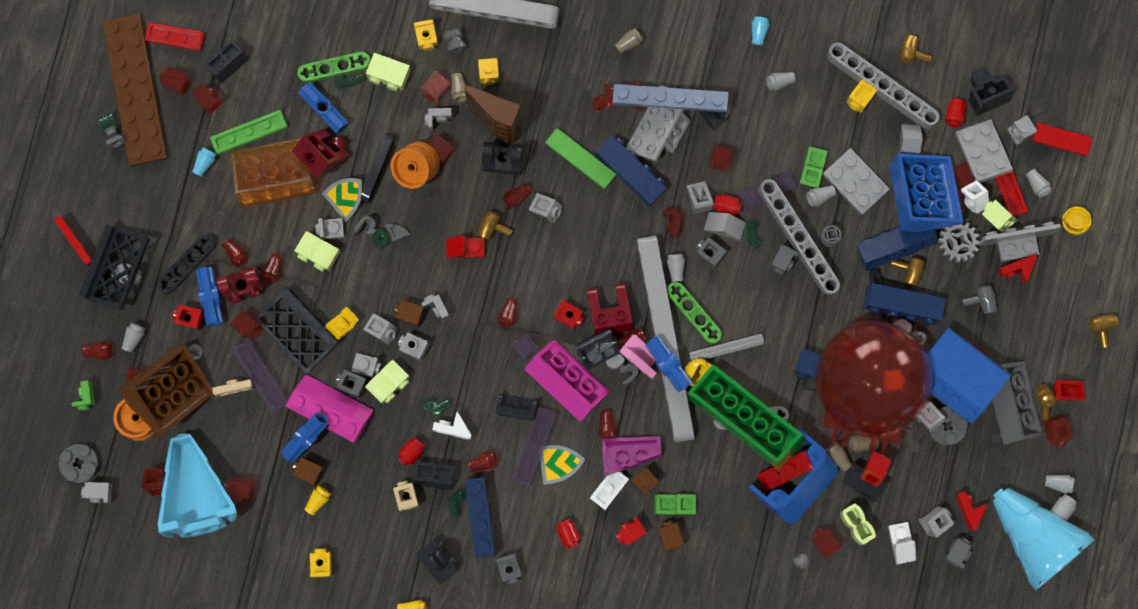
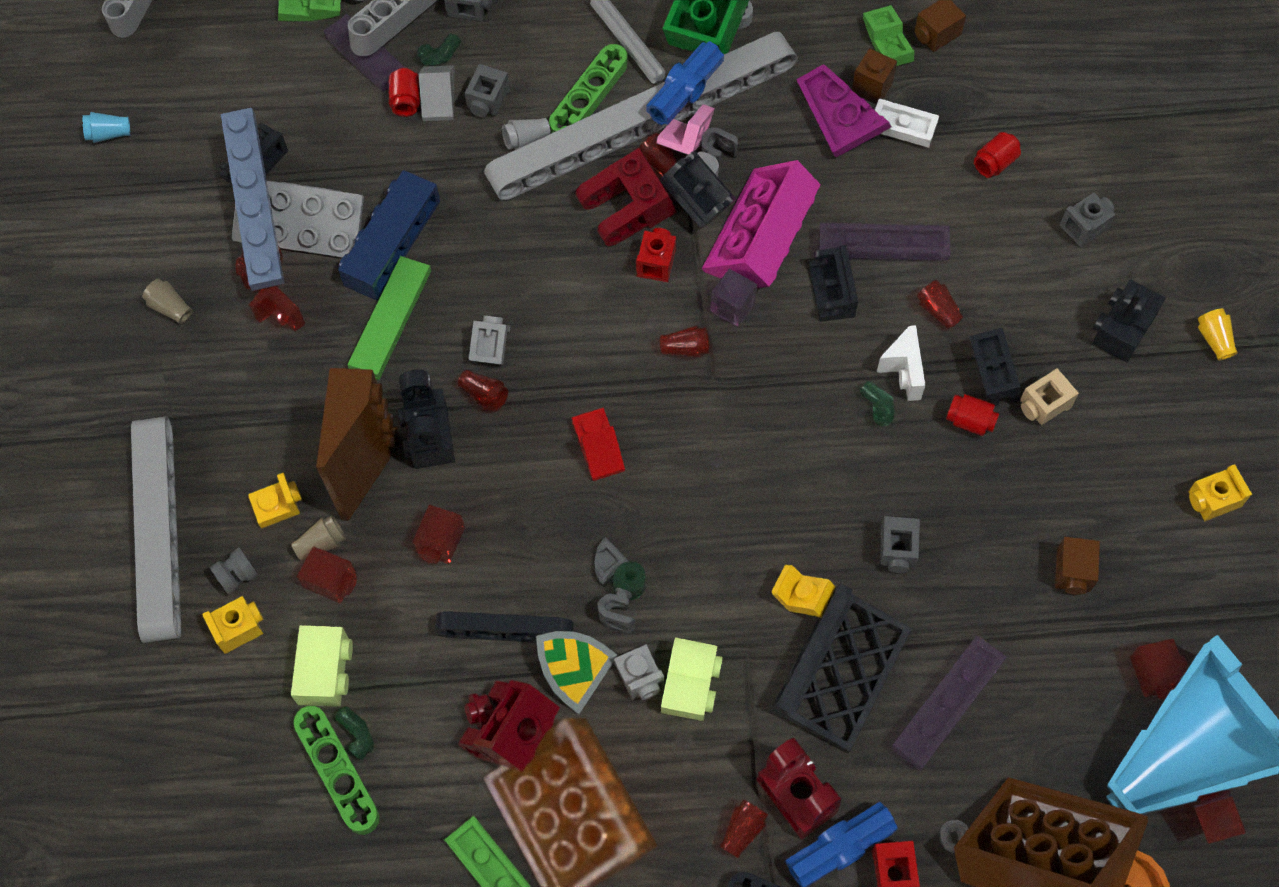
camera: 105 degrees left, 15 degrees down
tan plate [212,379,254,397] -> none
clear red brick [229,310,262,340] -> none
clear red cone [261,253,282,283] -> none
blue piece [281,412,329,462] -> none
dark pink slope [286,375,374,444] -> none
blue piece [298,82,349,134] -> none
yellow cone [304,485,331,516] -> none
light grey bracket [351,353,381,378] -> none
light grey bracket [363,313,398,345] -> none
yellowish green brick [365,360,410,404] -> none
orange wheel [390,141,440,189] -> none
reddish brown brick [394,300,425,328] -> none
light grey brick [398,332,429,361] -> none
light grey bracket [421,294,450,321] -> none
light grey bracket [425,108,452,131] -> none
clear green arm [448,490,467,518] -> none
dark blue brick [465,477,495,559] -> none
pearl gold piece [477,211,513,240] -> none
sticker [538,445,585,485] -> none
clear red cone [598,410,617,440] -> none
red brick [615,517,646,546] -> none
clear red bracket [662,208,682,239] -> none
yellow hair [684,359,712,386] -> none
light grey slope [687,181,714,214] -> none
clear red brick [709,145,733,173] -> none
light grey cone [766,72,796,91] -> none

